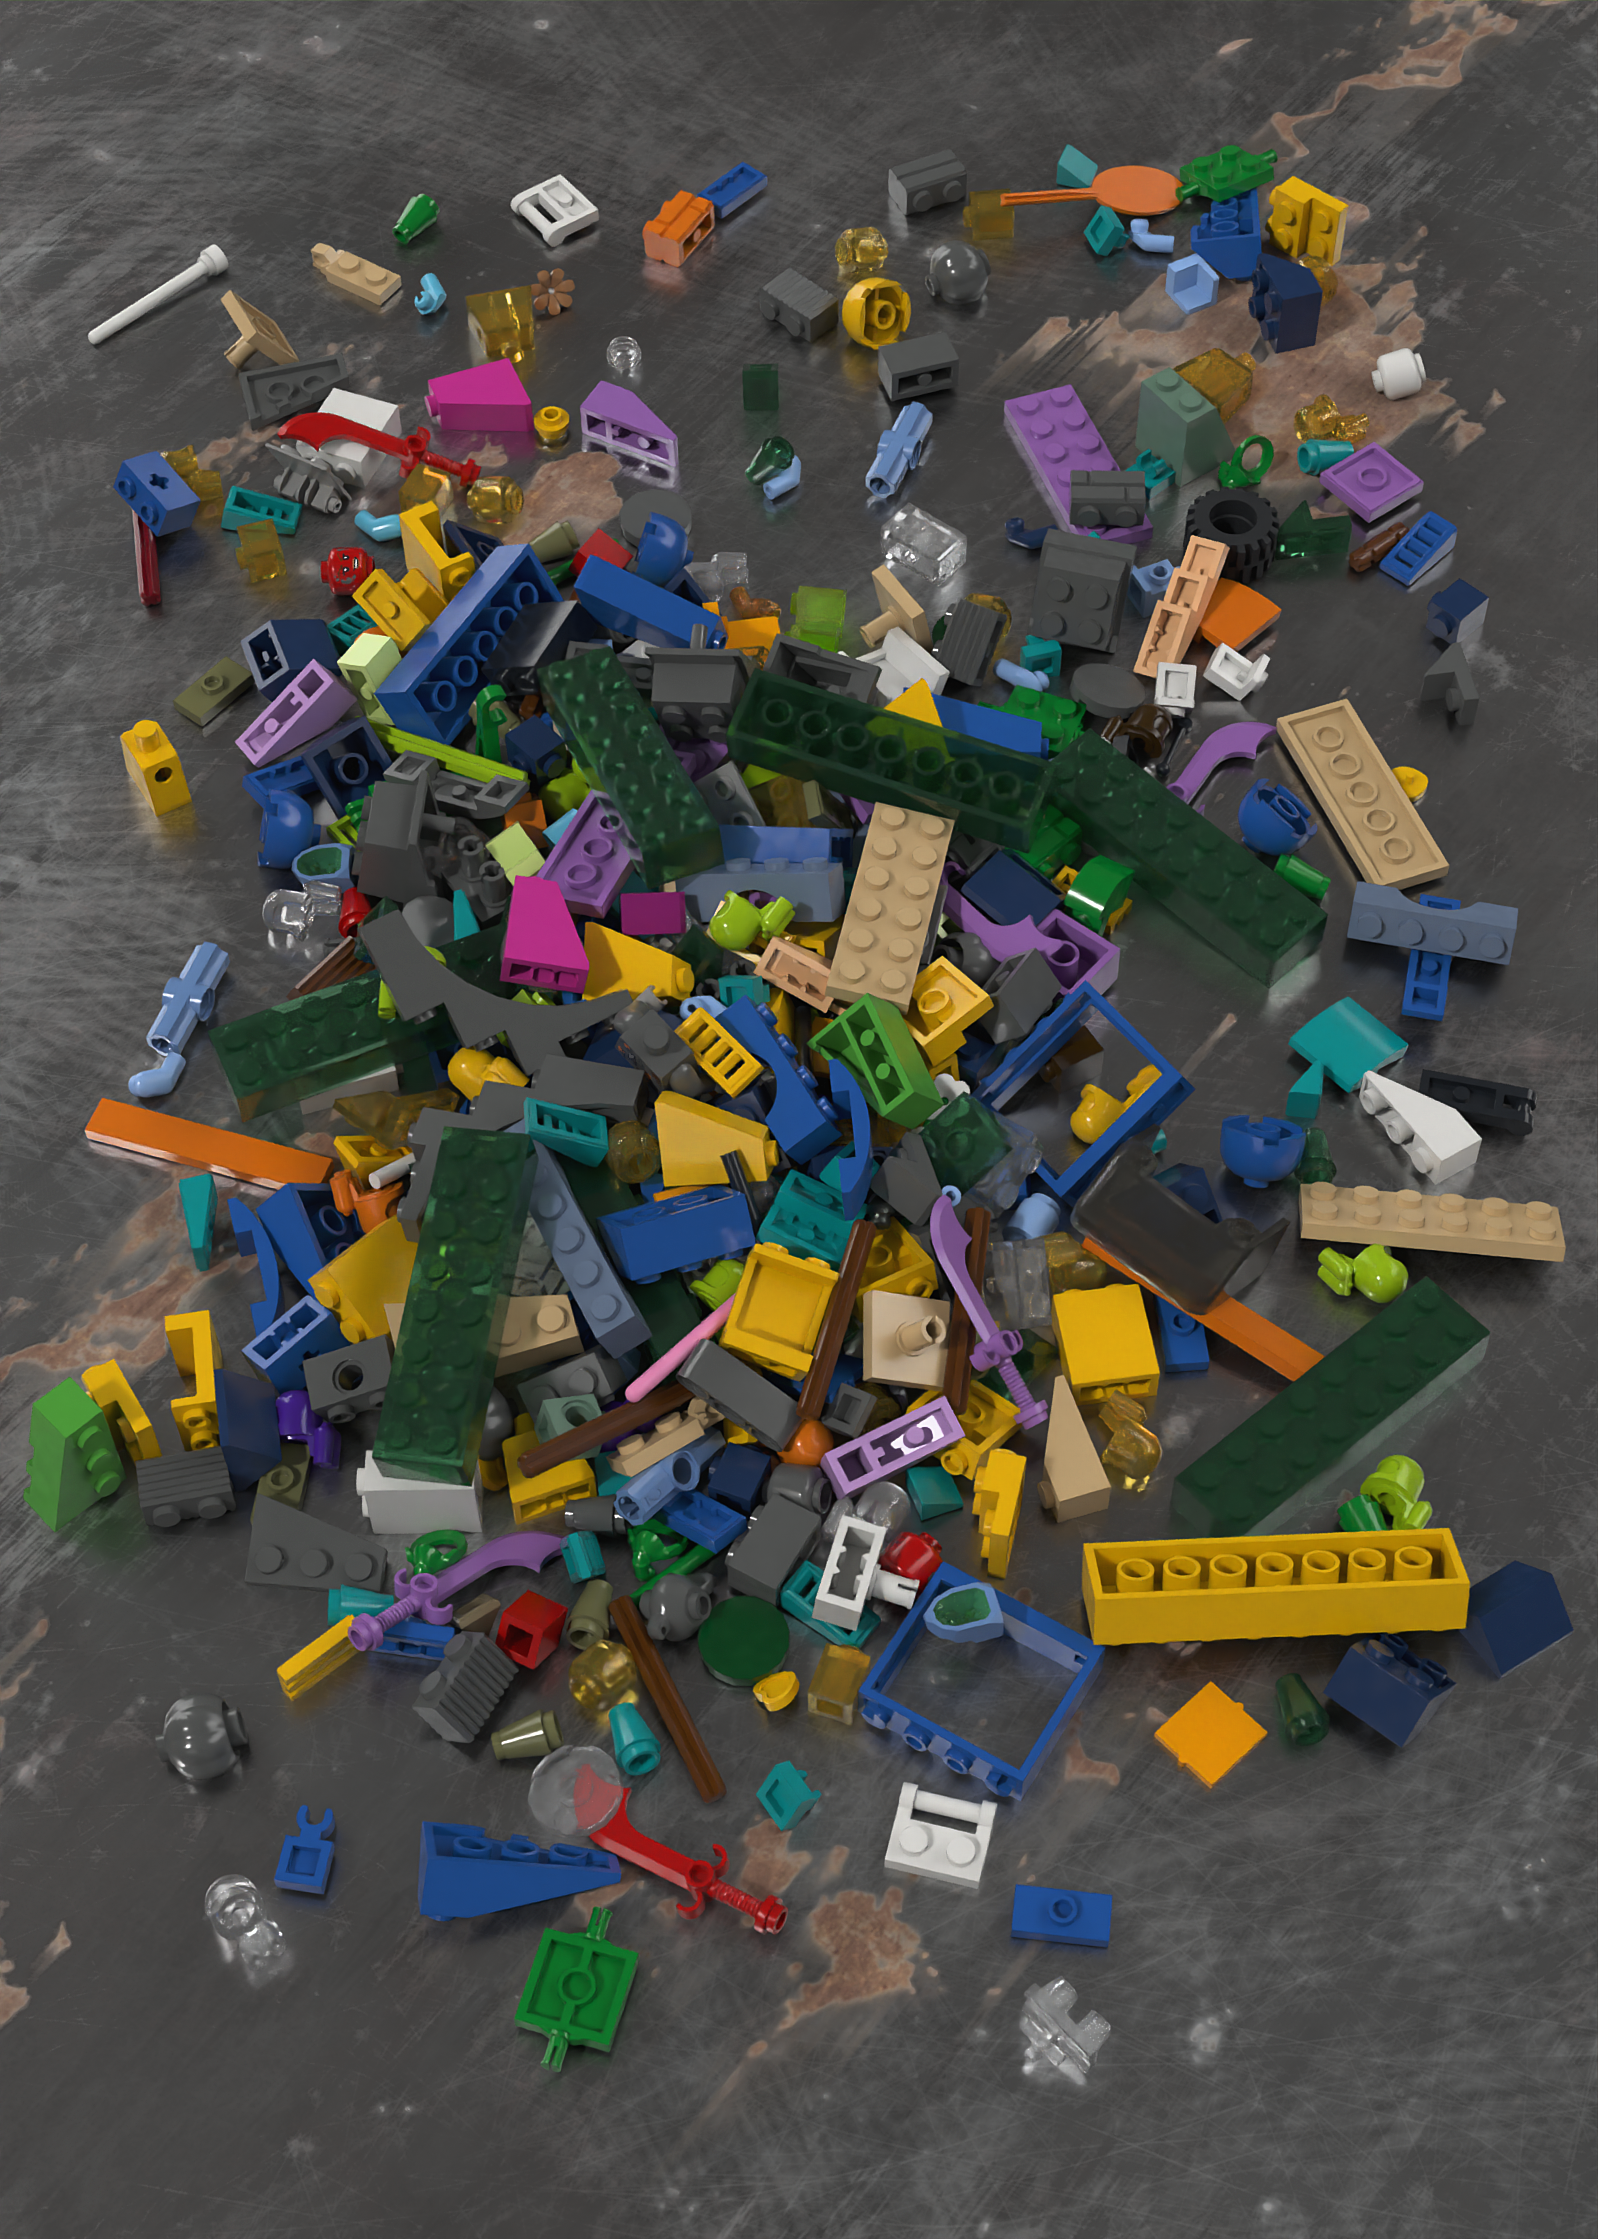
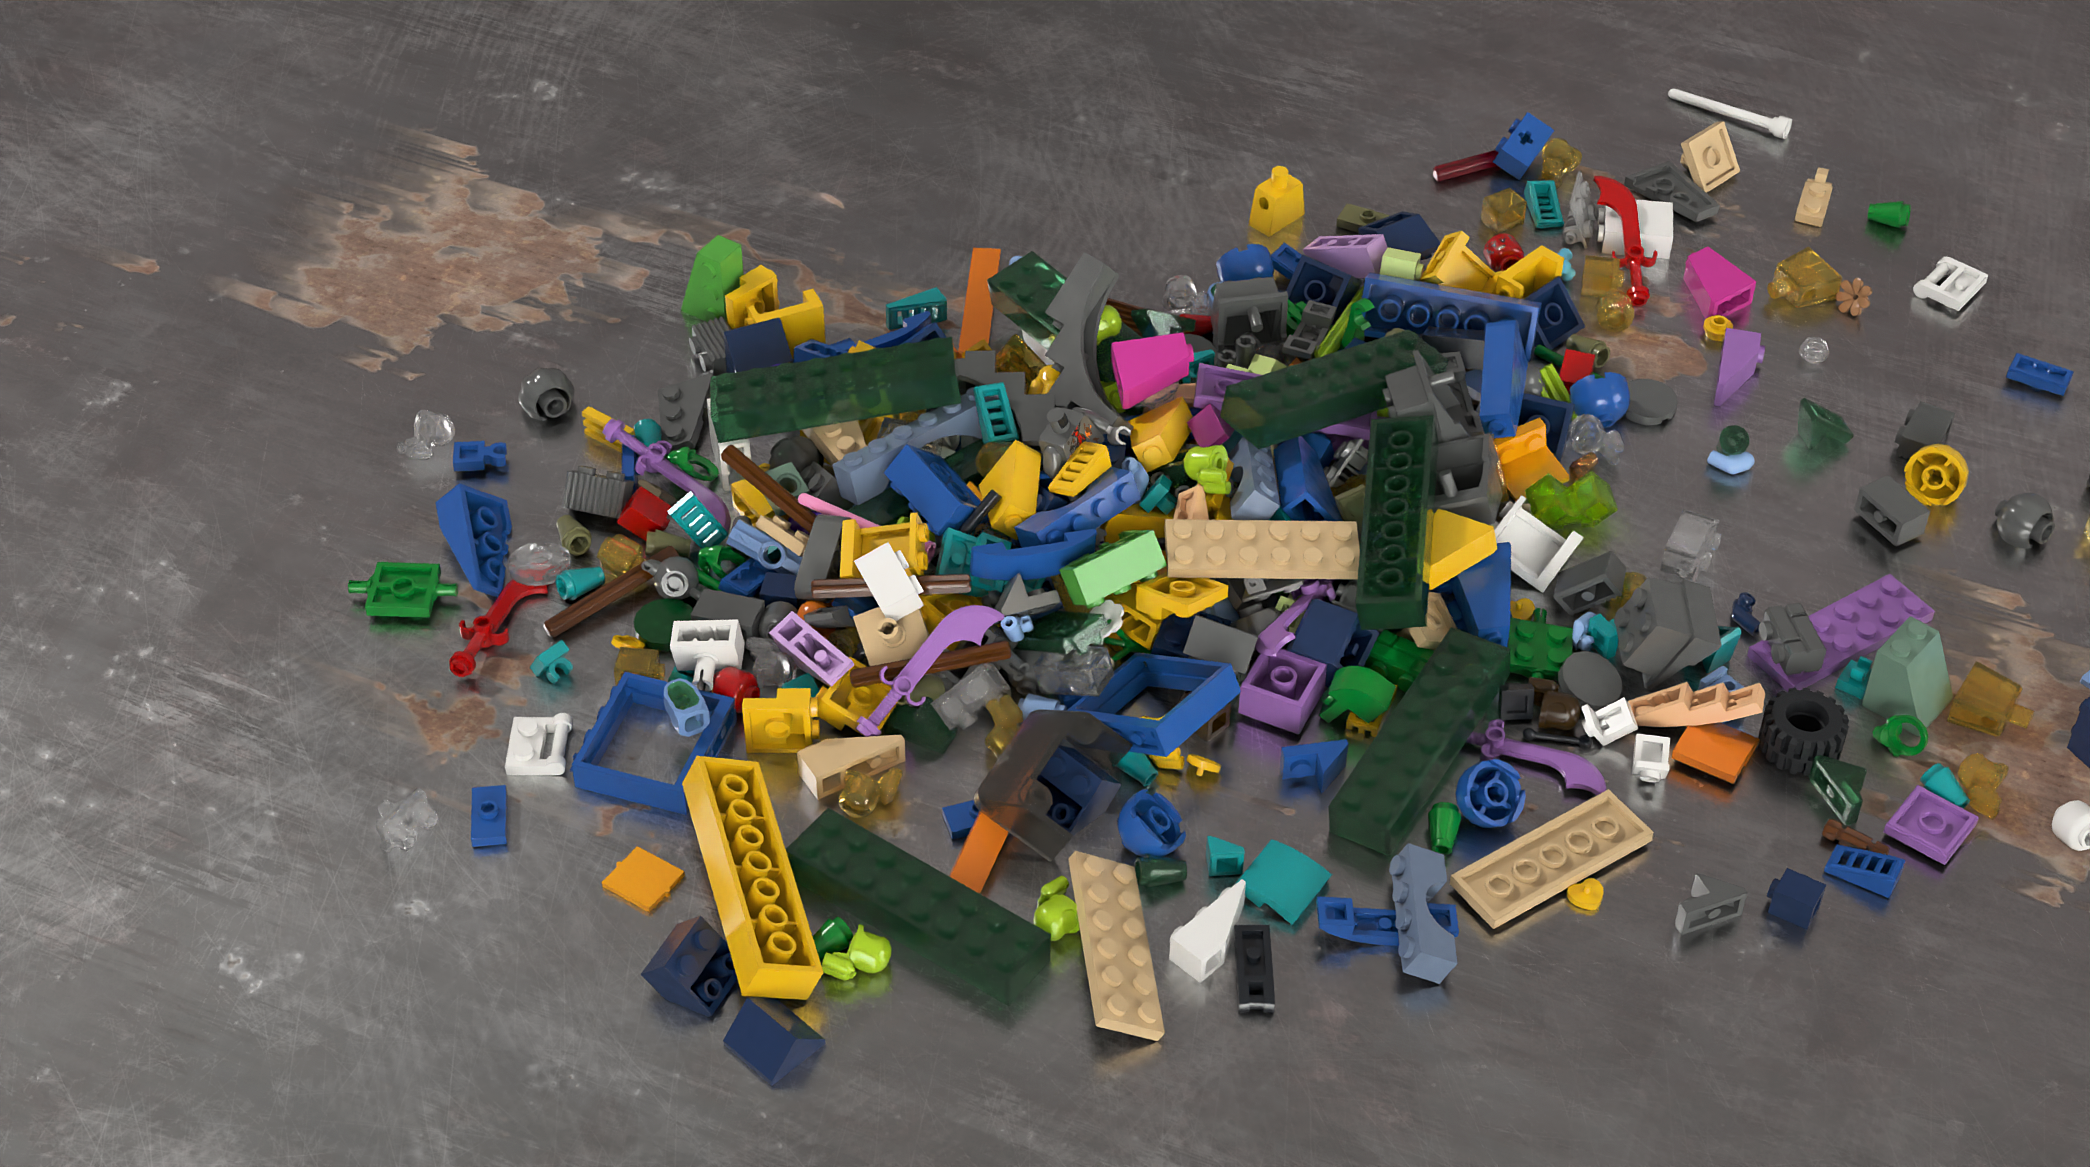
camera: 75 degrees right, 10 degrees down
medium blue piece [146,941,230,1056] -> none
medium azure arm [414,273,446,315] -> none
orange brick [642,190,715,268] -> none
clear yellow head [835,227,888,274] -> none
tan tile [859,564,933,655] -> none
medium blue piece [865,402,933,499] -> none
yellow brick [1051,1284,1160,1406] -> none
clear green cone [1275,1673,1330,1746] -> none
none -> white brick [854,542,924,621]
none -> blue slope [1280,739,1348,794]

